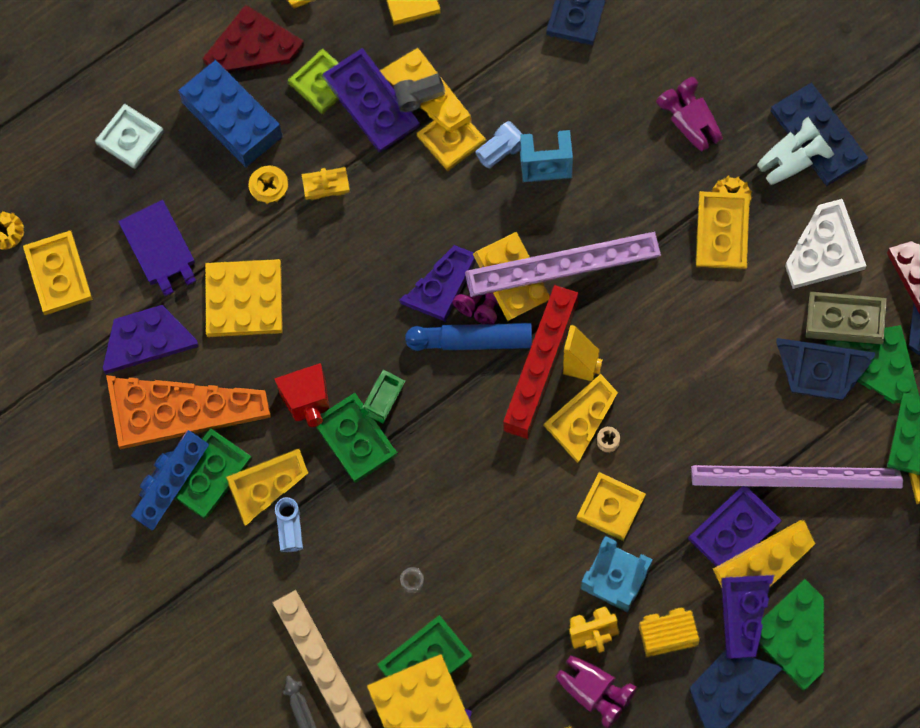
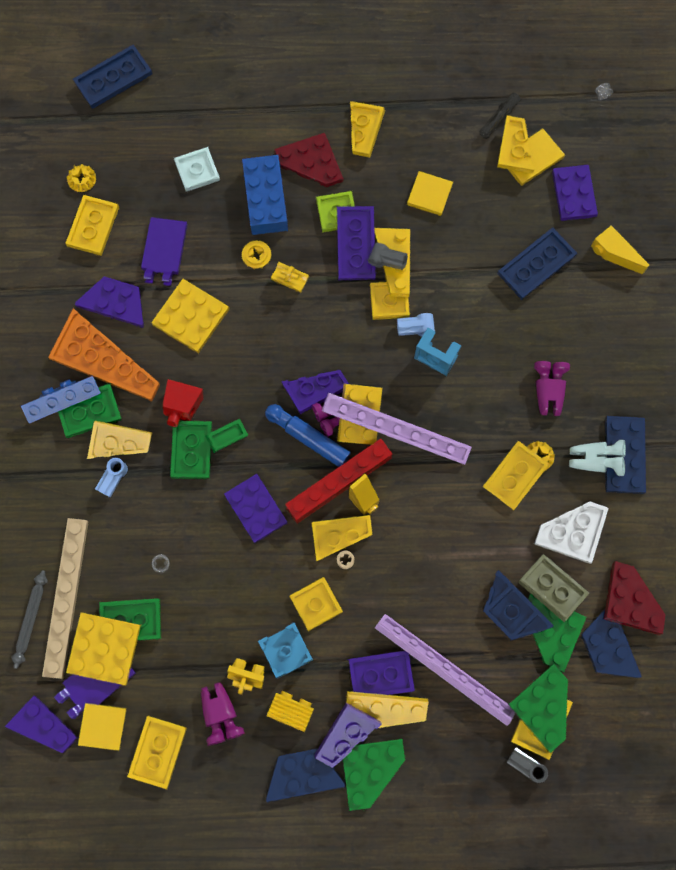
camera: 30 degrees right, 5 degrees up
none -> dark purple plate [224,474,288,544]

